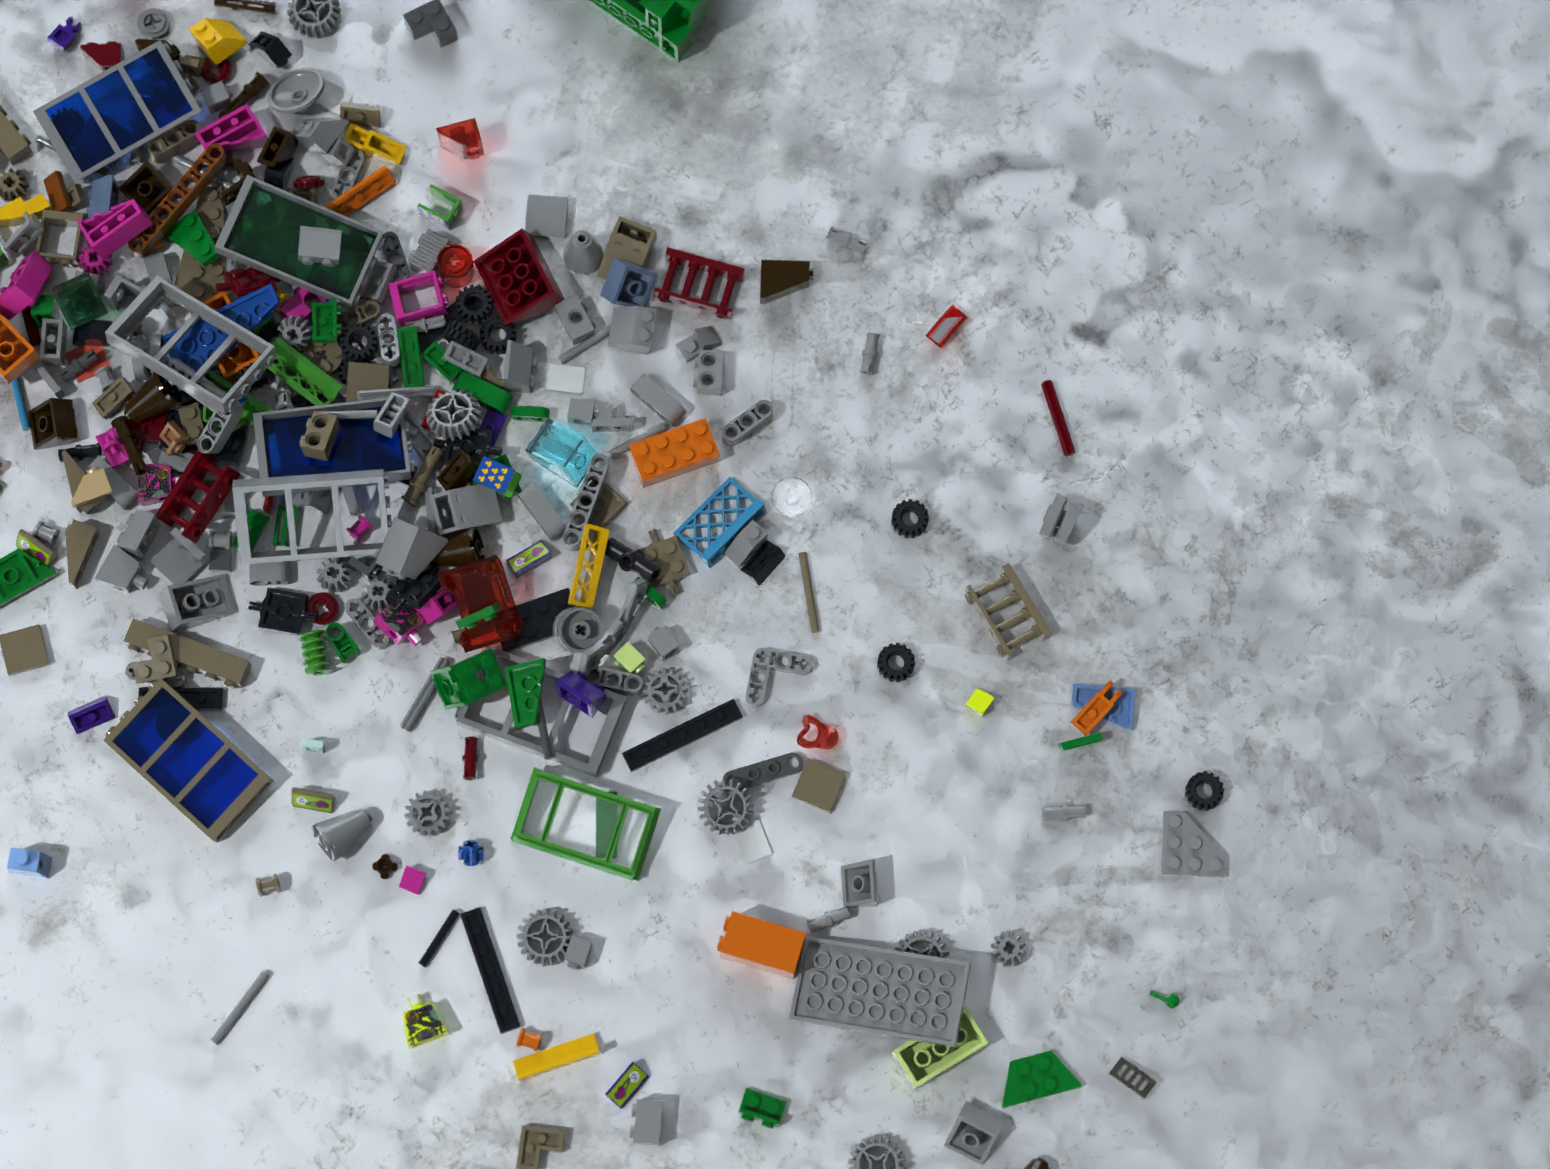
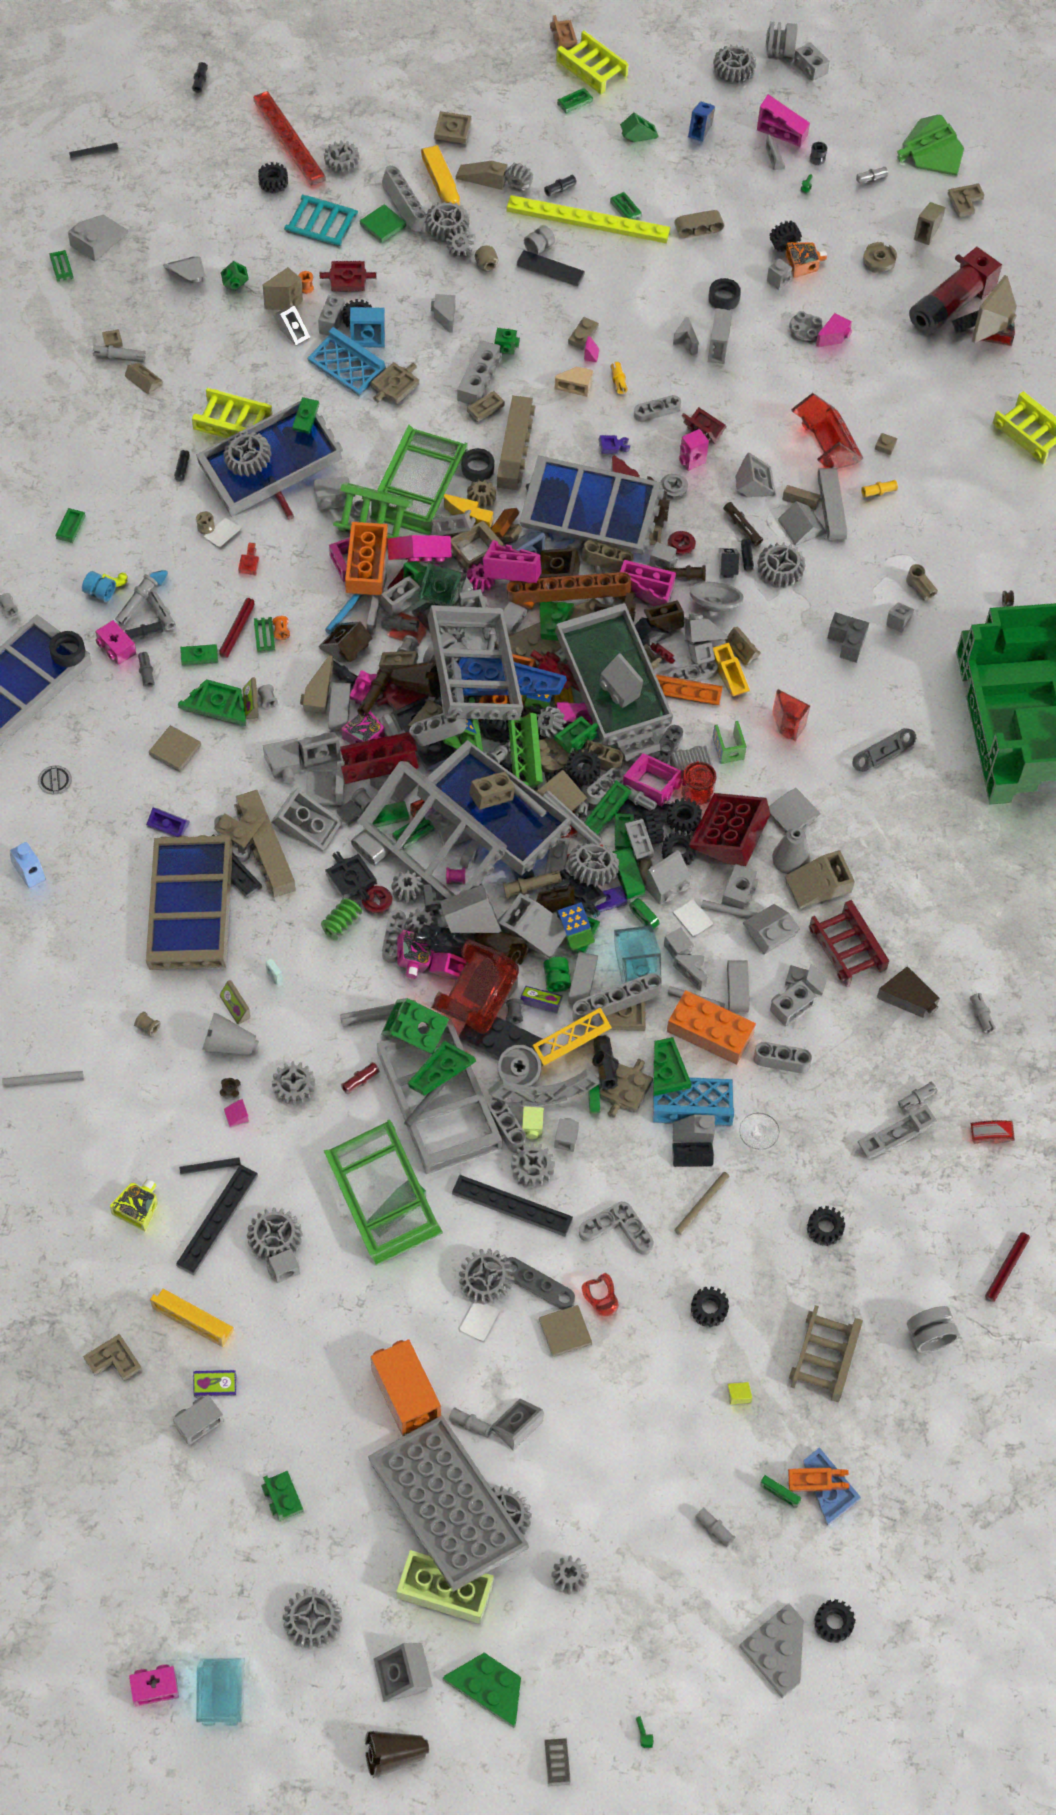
camera: 50 degrees right, 15 degrees down
dark tan slope [65,520,100,589] -> none
tan slope [71,467,113,508] -> none
medium nougat bracket [159,420,189,456] -> none
dark tan bracket [178,55,205,78] -> none
yellow slope [189,18,248,65] -> none
white sticker [315,78,353,115] -> none
green piece [326,623,361,664] -> none
light grey slope [373,392,411,438] -> none
green plate [456,602,501,630] -> none
blue gear [458,840,484,866] -> none
orange bush [516,1028,542,1052] -> none
dark purple slope [555,671,607,718] -> none
sand blue slope [600,258,658,307] -> none
none -> dark grey bush [506,998,523,1024]
none -> green wheel [543,957,571,993]
none -> green wing [653,1037,692,1096]
none -> black axle [741,539,754,571]
none -> dark grey plate [852,728,917,772]
none -> light grey slope [858,1105,937,1158]

